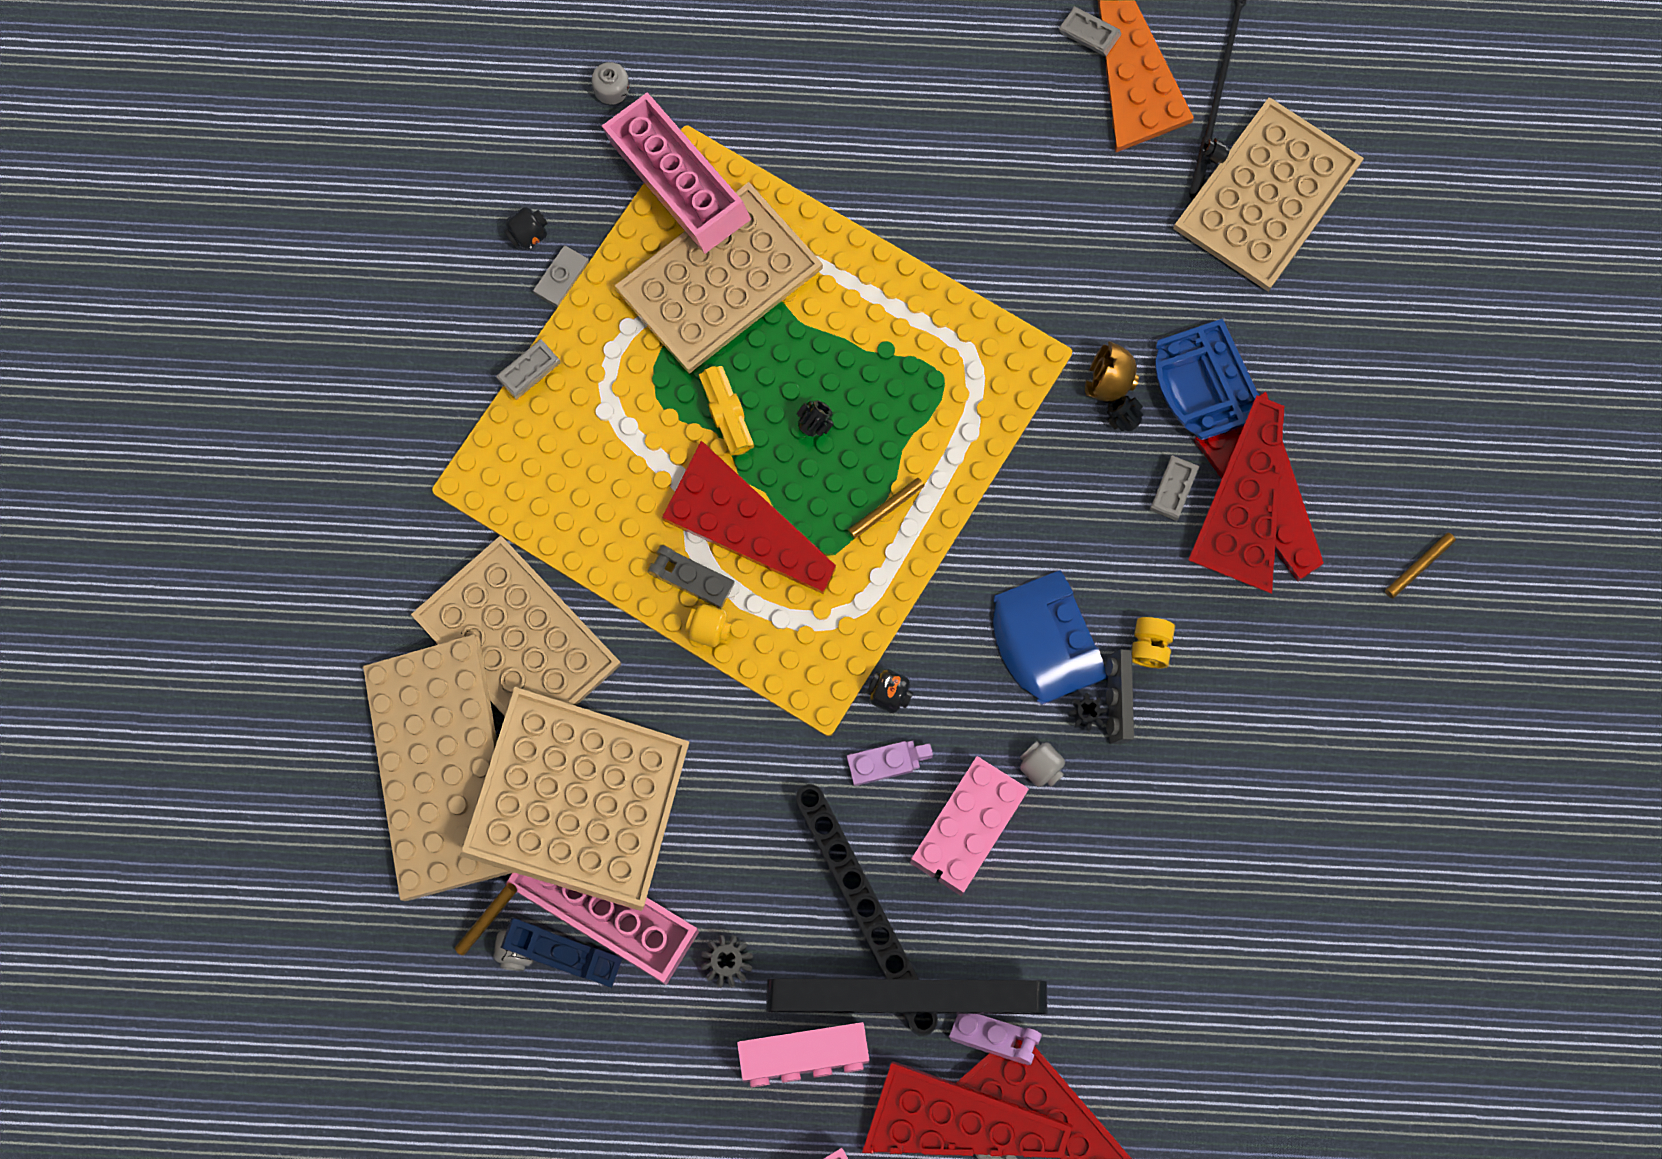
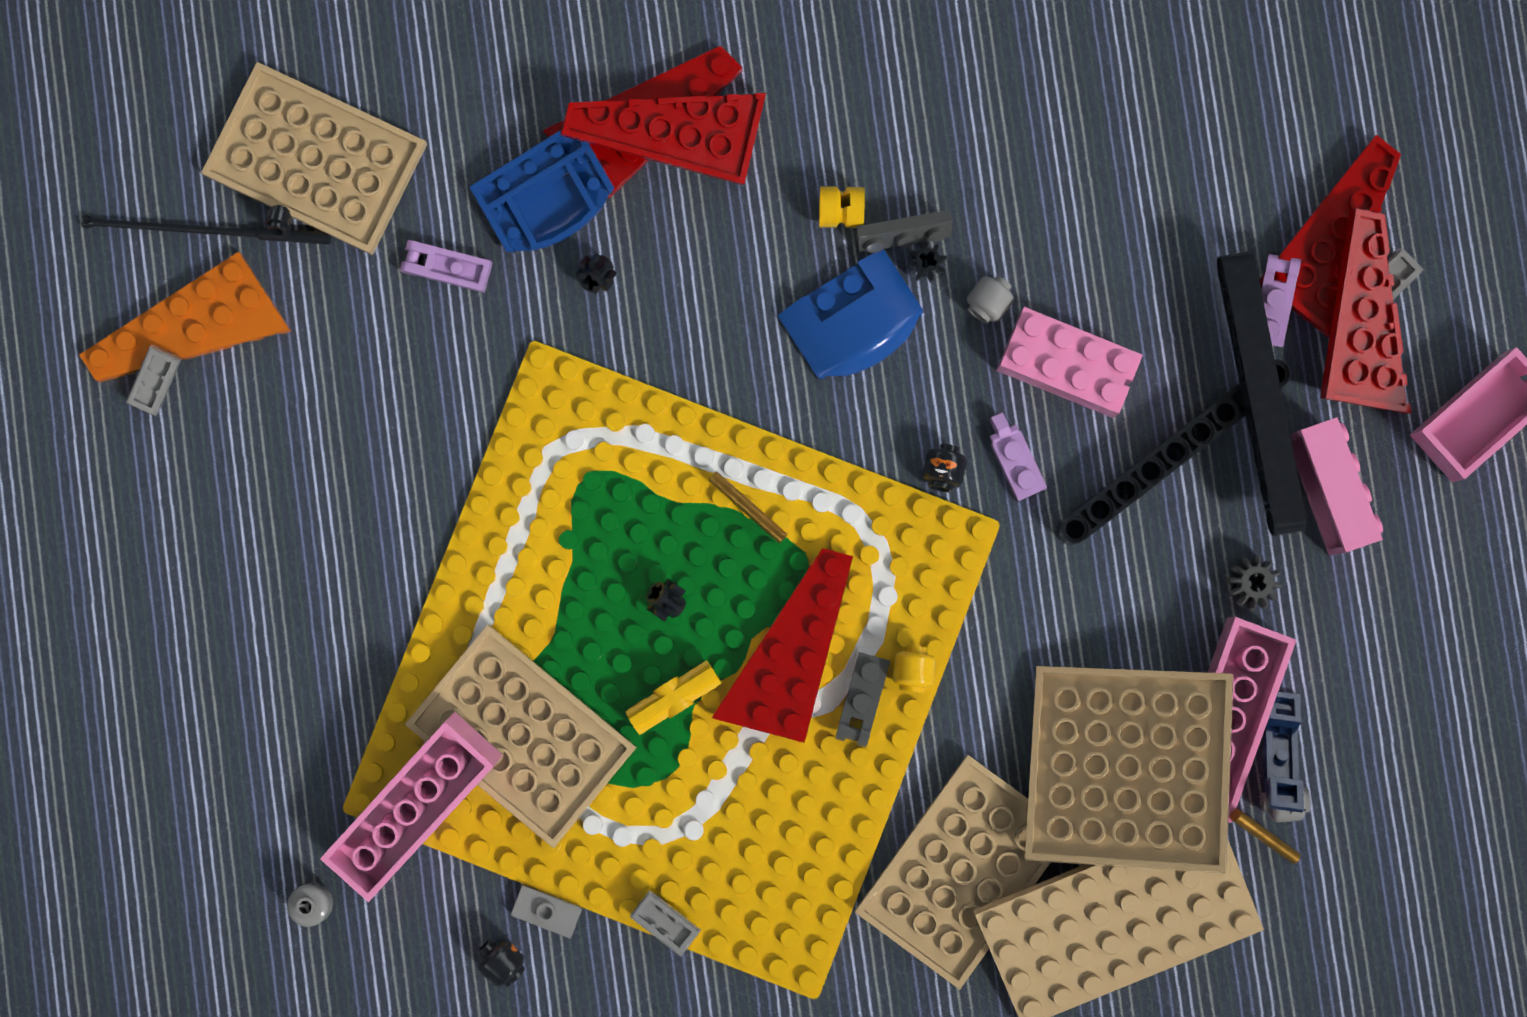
camera: 95 degrees left, 10 degrees up
pearl gold cylinder [1085,341,1139,402] -> none
light grey plate [1150,455,1199,521] -> none
none -> lavender plate [399,240,493,293]

